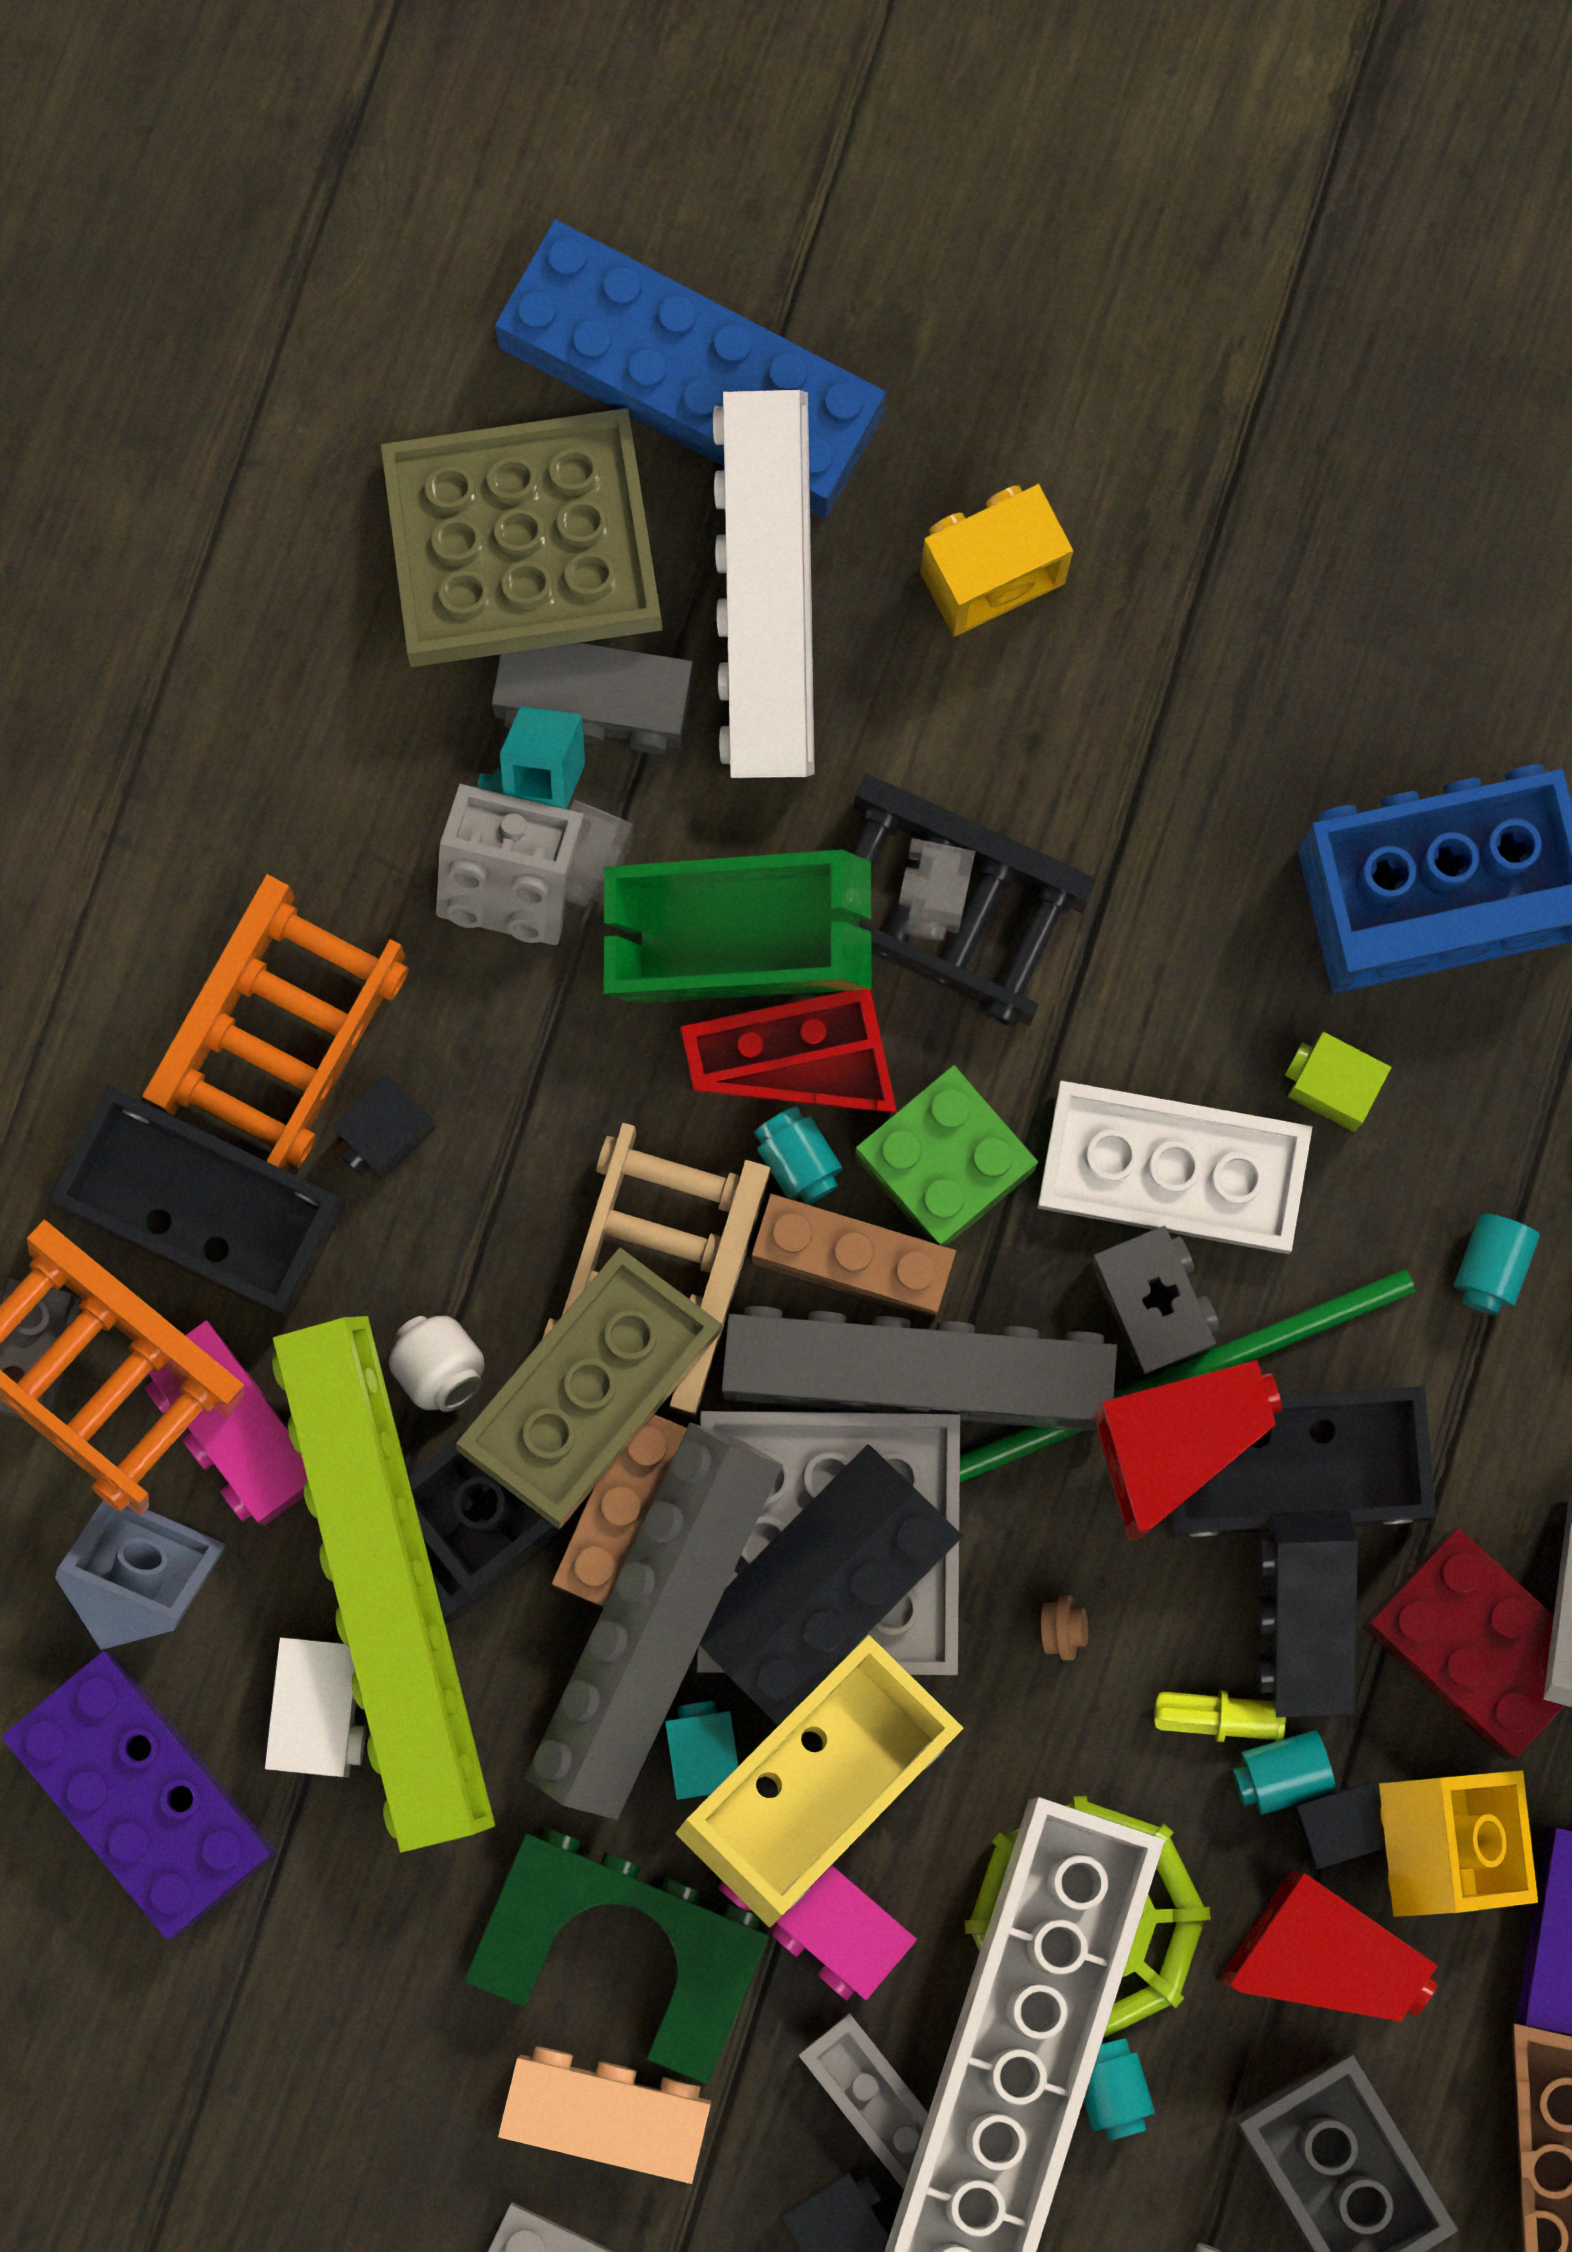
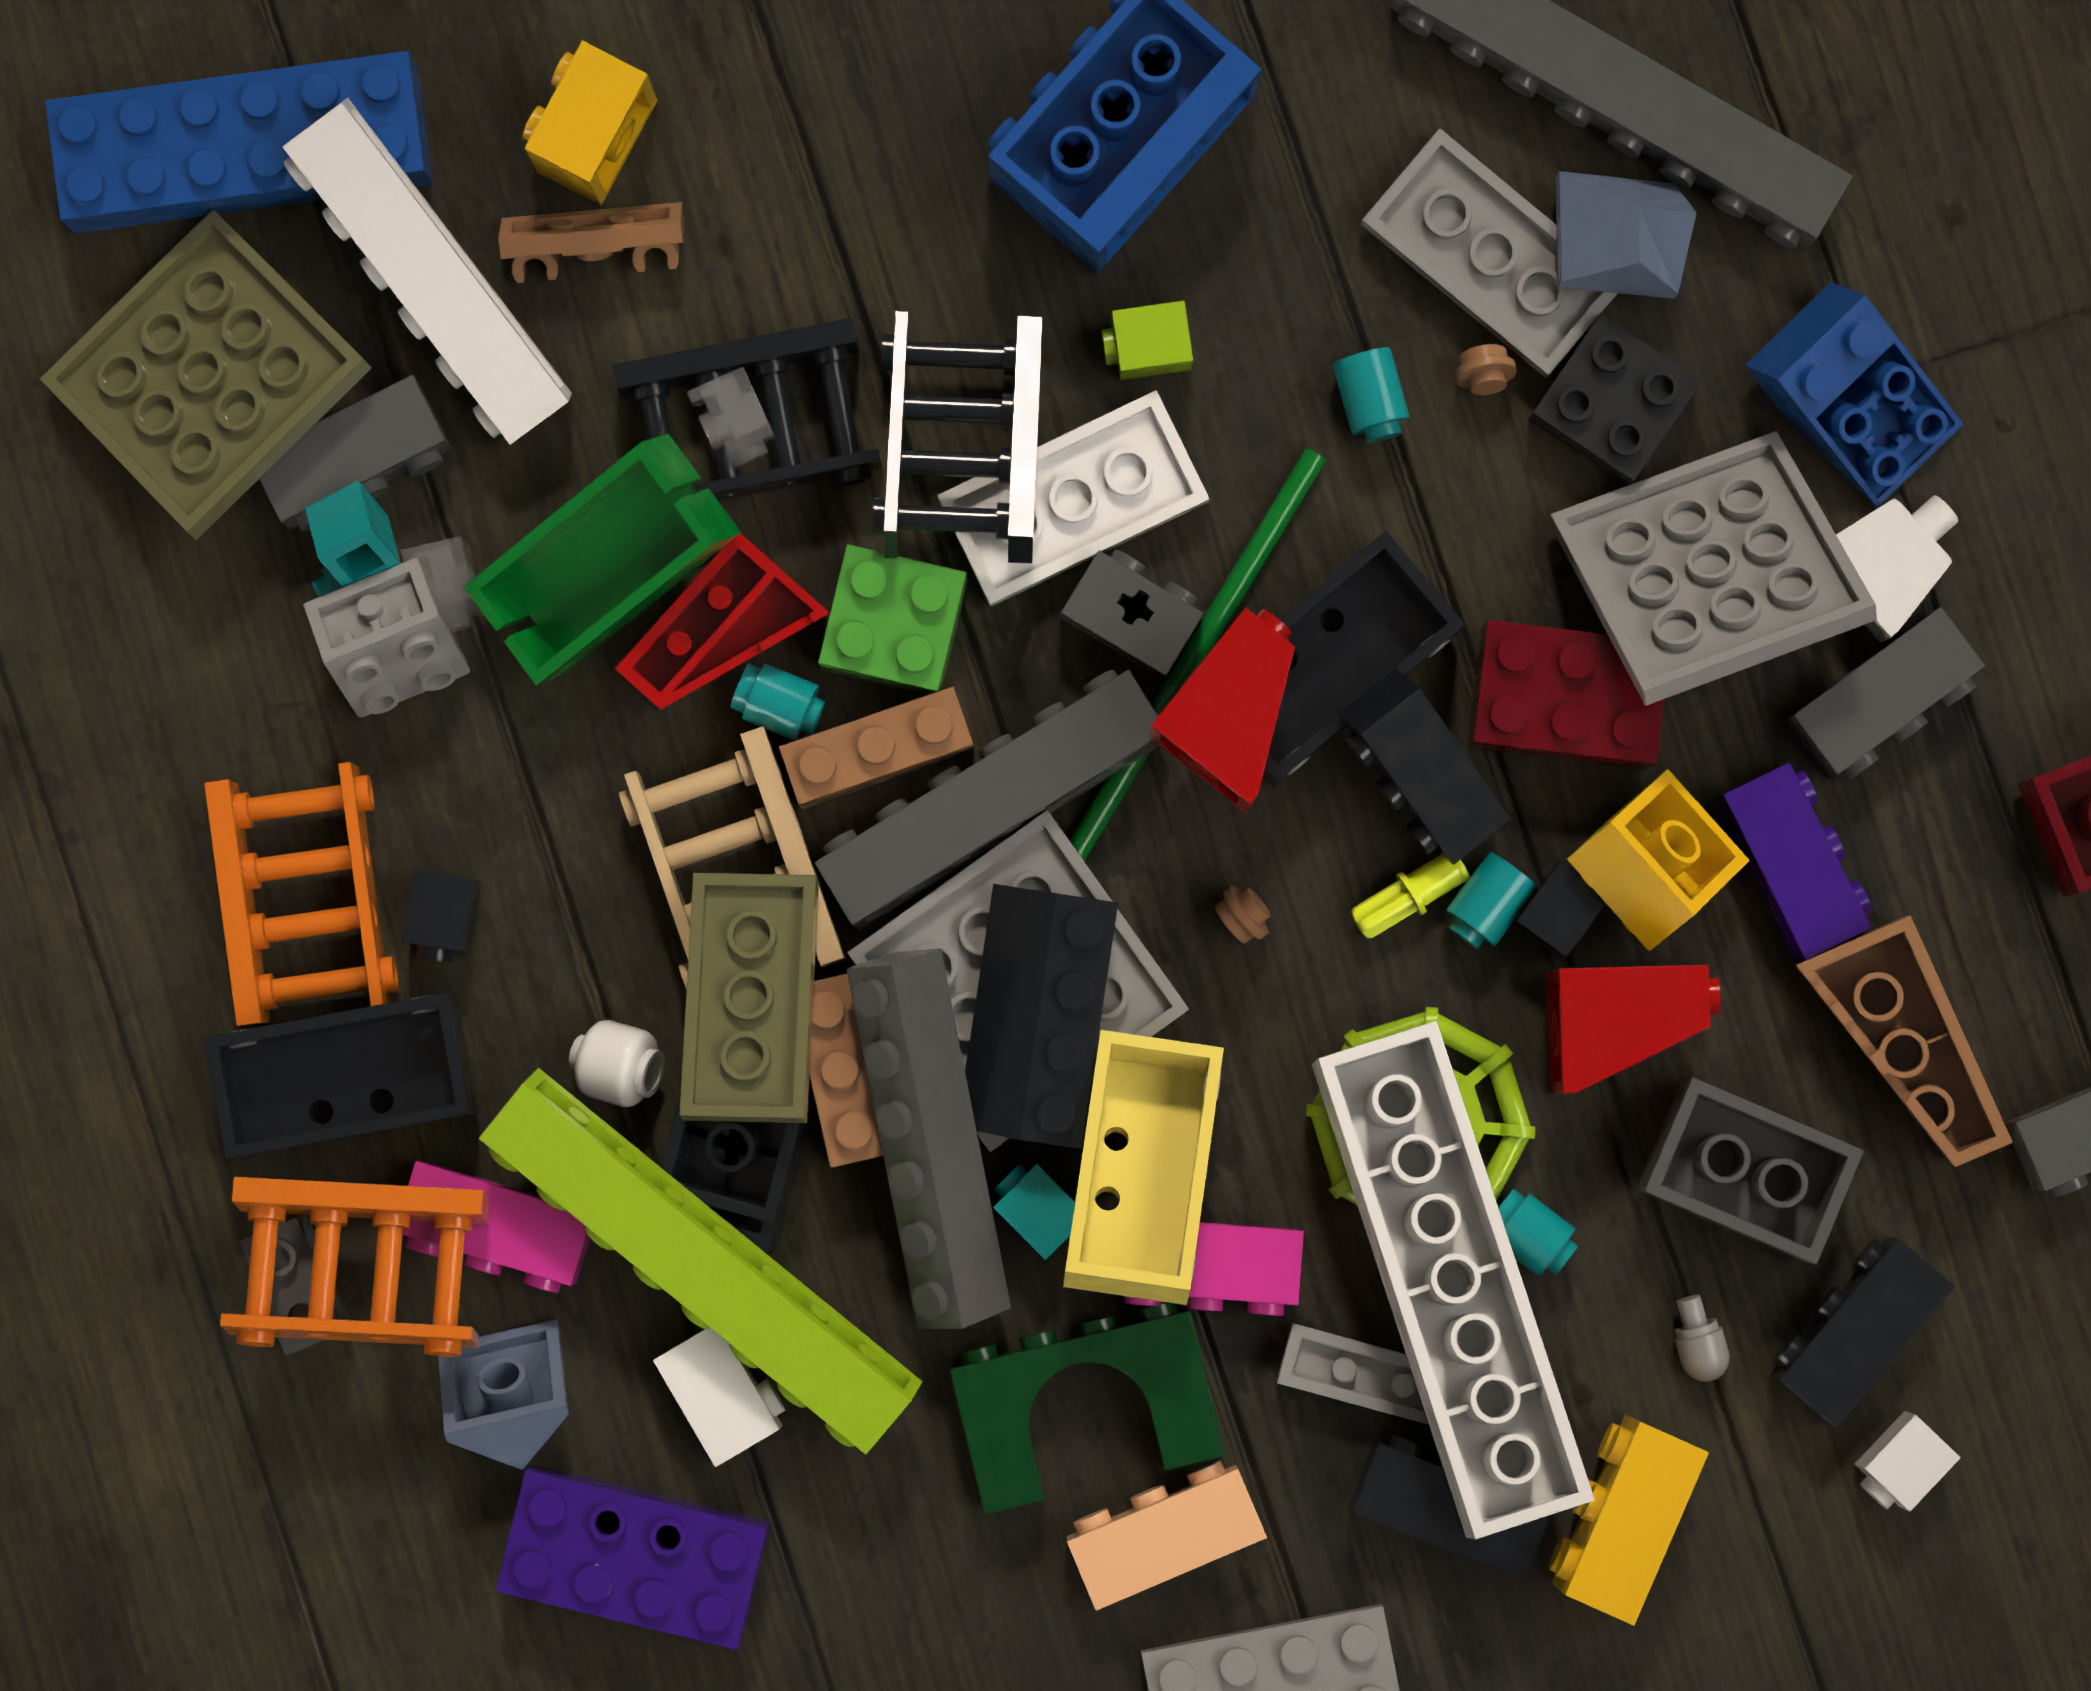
camera: 35 degrees left, 5 degrees up
none -> medium nougat plate [498,202,684,283]
none -> black fence [873,311,1042,564]

